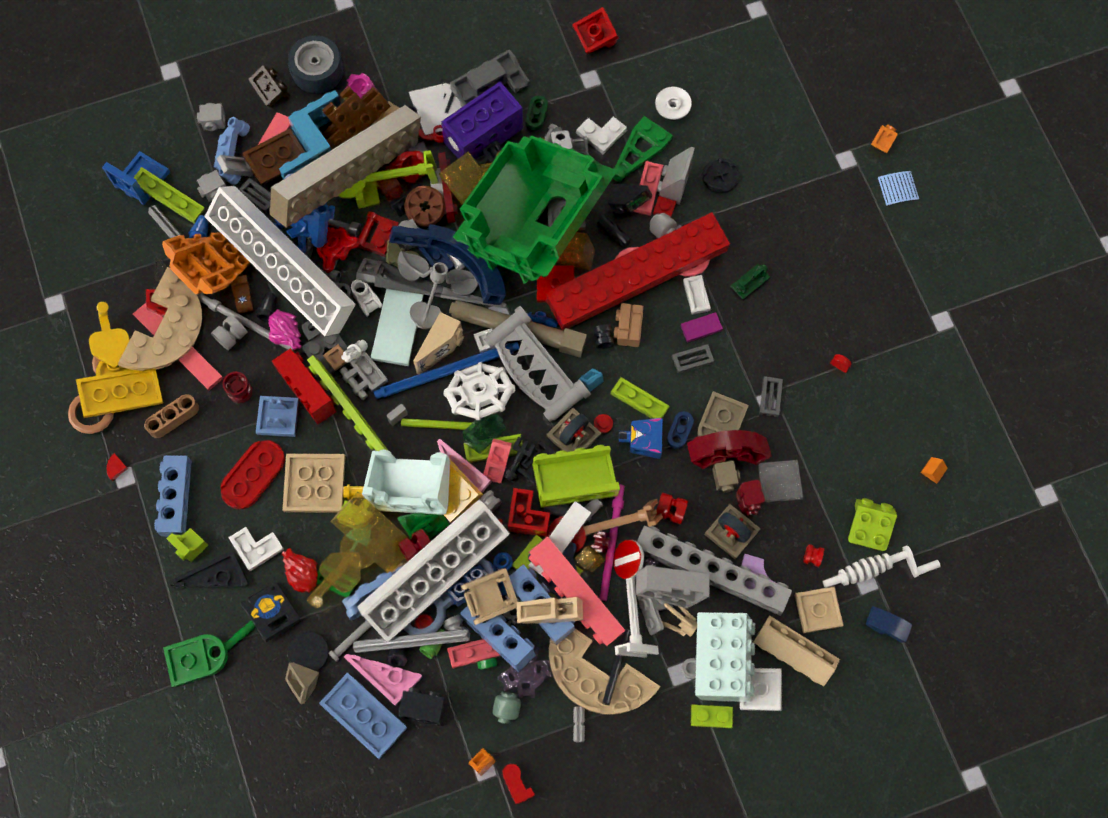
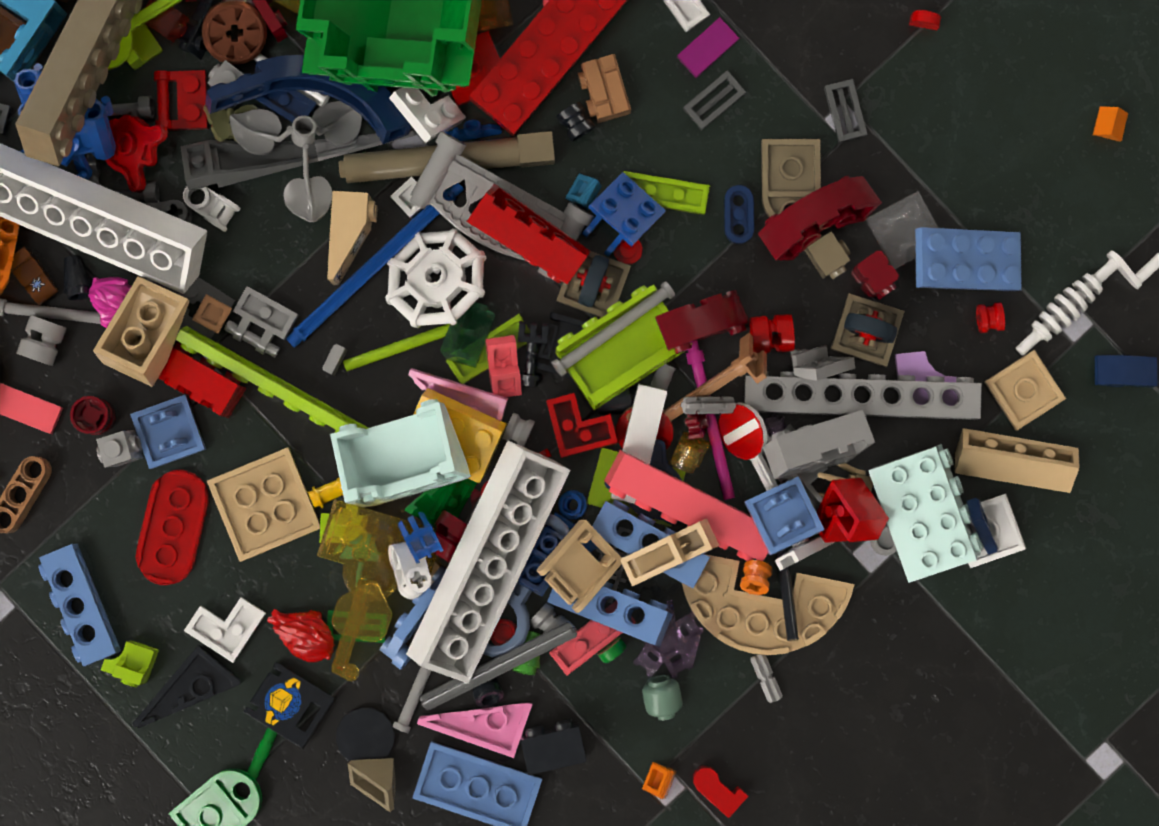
camera: 25 degrees left, 15 degrees up
white axle [341,340,368,363] -> none
light aqua tile [371,289,424,366] -> none
blue torso [619,418,663,459] -> none
lime plate [691,705,733,728] -> none
lime bracket [848,498,897,551] -> none
none -> tan slope [93,276,189,387]
none -> light grey brick [96,430,144,468]
none -> white piece [388,542,431,599]
none -> white plate [389,87,466,143]
none -> blue arm [398,512,444,564]
none -> red wedge [466,183,590,285]
none -> light grey bar [552,281,675,377]
none -> blue plate [582,172,666,257]
none -> dark red brick [655,290,749,354]
none -> light grey axle [681,396,736,414]
none -> orange wheel [740,560,773,595]
none -> medium blue plate [744,476,824,556]
none -> light grey slope [790,345,855,381]
none -> red brick [816,478,889,543]
none -> medium blue plate [915,227,1021,291]
none -> dark blue tile [967,498,998,555]

